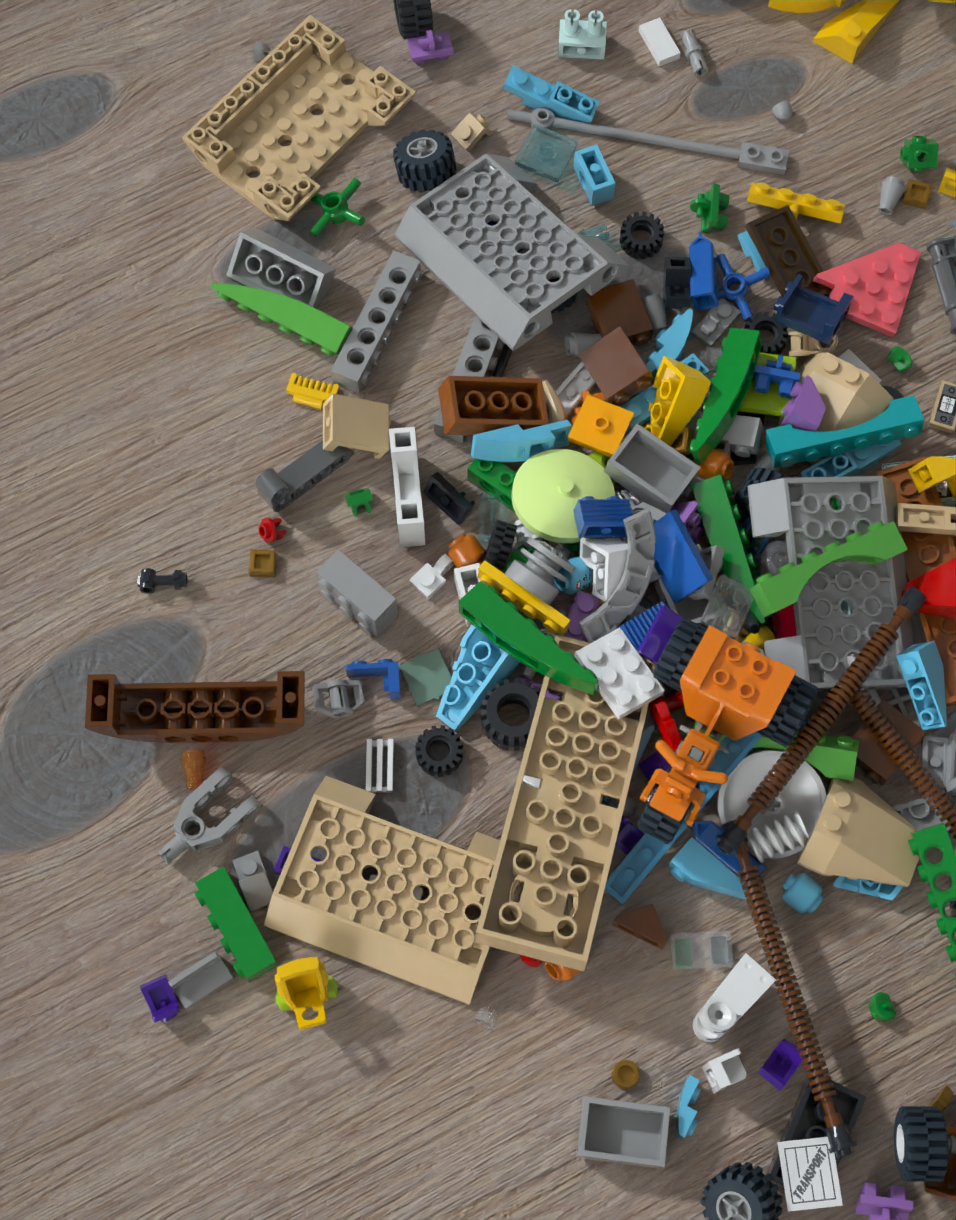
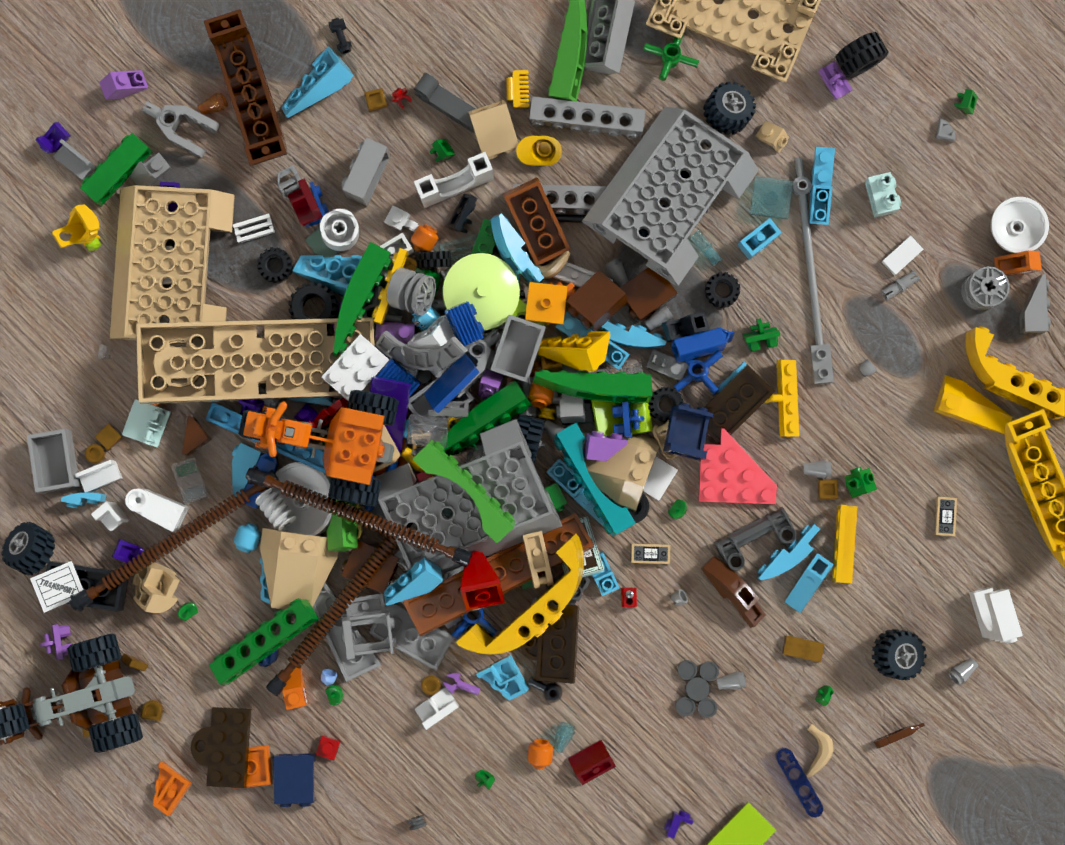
camera: 75 degrees right, 15 degrees up
none -> white panel [74,460,123,492]
none -> pearl gold tile [95,423,123,450]
none -> medium lavender slope [99,70,148,100]
none -> light aqua hinge [122,399,171,448]
none -> tan brick [132,562,180,613]
none -> medium azure wedge [281,46,354,118]
none -> dark red panel [288,178,323,226]
none -> white brick [320,209,359,251]
none -> yellow piece [516,136,562,166]
none -> yellow bush [538,408,556,420]

